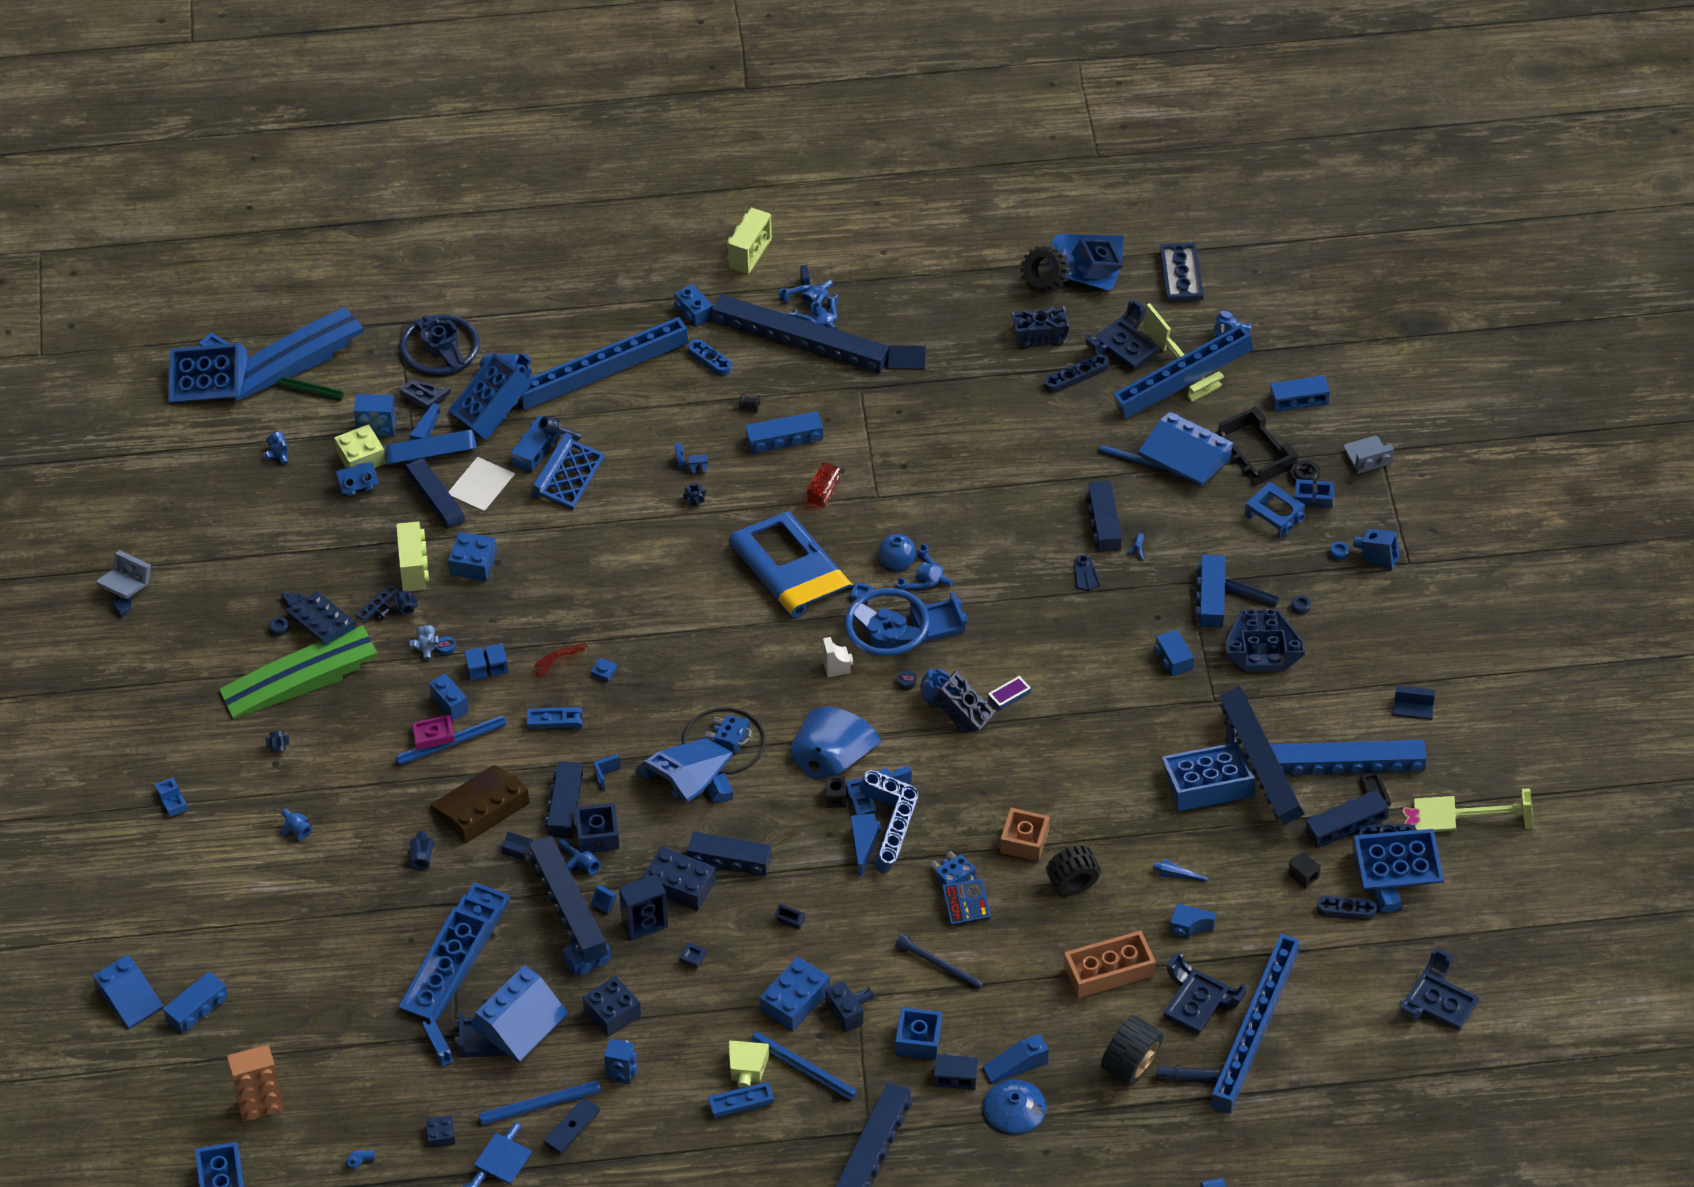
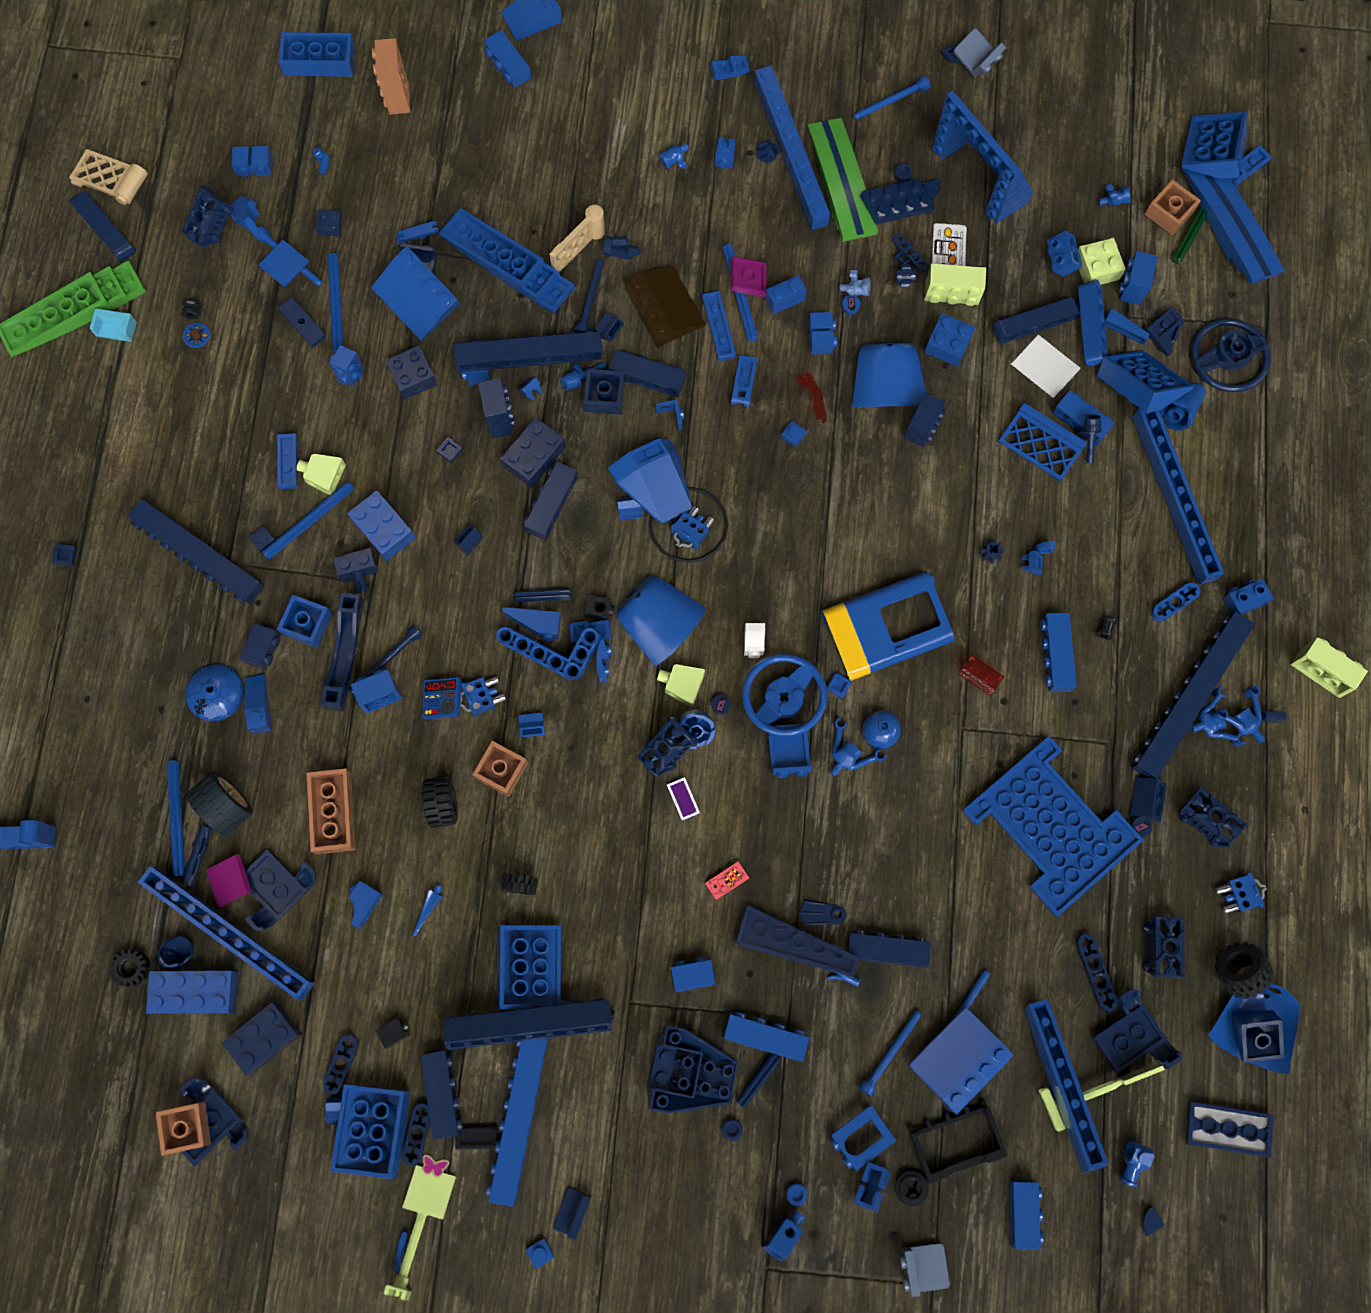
camera: 100 degrees right, 25 degrees up
none -> black tyre [109,949,151,987]
none -> blue brick [146,971,238,1014]
none -> nougat brick [156,1102,211,1156]
none -> dark blue hair [157,936,194,969]
none -> blue axle [167,760,185,877]
none -> magenta tile [206,854,252,907]
none -> dark blue brick [222,1002,302,1076]
none -> dark blue plate [248,526,275,553]
none -> dark blue arch [320,593,364,712]
none -> blue brick [351,669,402,714]
none -> blue piece [393,1230,408,1273]
none -> black tyre [500,873,538,895]
none -> dark blue axle [515,588,571,602]
none -> blue piece [518,713,545,738]
none -> blue plate [526,1238,555,1269]
none -> tan piece [550,205,605,272]
none -> dark blue piece [573,258,604,333]
none -> yellowish green torso [657,664,705,707]
none -> blue tile [702,291,736,361]
none -> coral tile [705,862,749,900]
none -> blue brick [715,137,736,169]
none -> dark blue wing [736,906,859,978]
none -> blue brick [754,65,830,230]
none -> blue piece [852,342,926,407]
none -> blue piece [854,75,930,120]
none -> blue piece [858,1010,921,1097]
none -> dark blue brick [904,393,946,447]
none -> blue slope [932,91,1033,224]
none -> sticker [932,224,966,266]
none -> blue piece [962,736,1143,917]
none -> tile [1131,817,1152,837]
none -> dark blue tile [1142,1206,1165,1236]
none -> nougat brick [1145,180,1201,235]
none -> dark blue piece [1180,786,1248,847]
none -> blue piece [1215,873,1267,914]

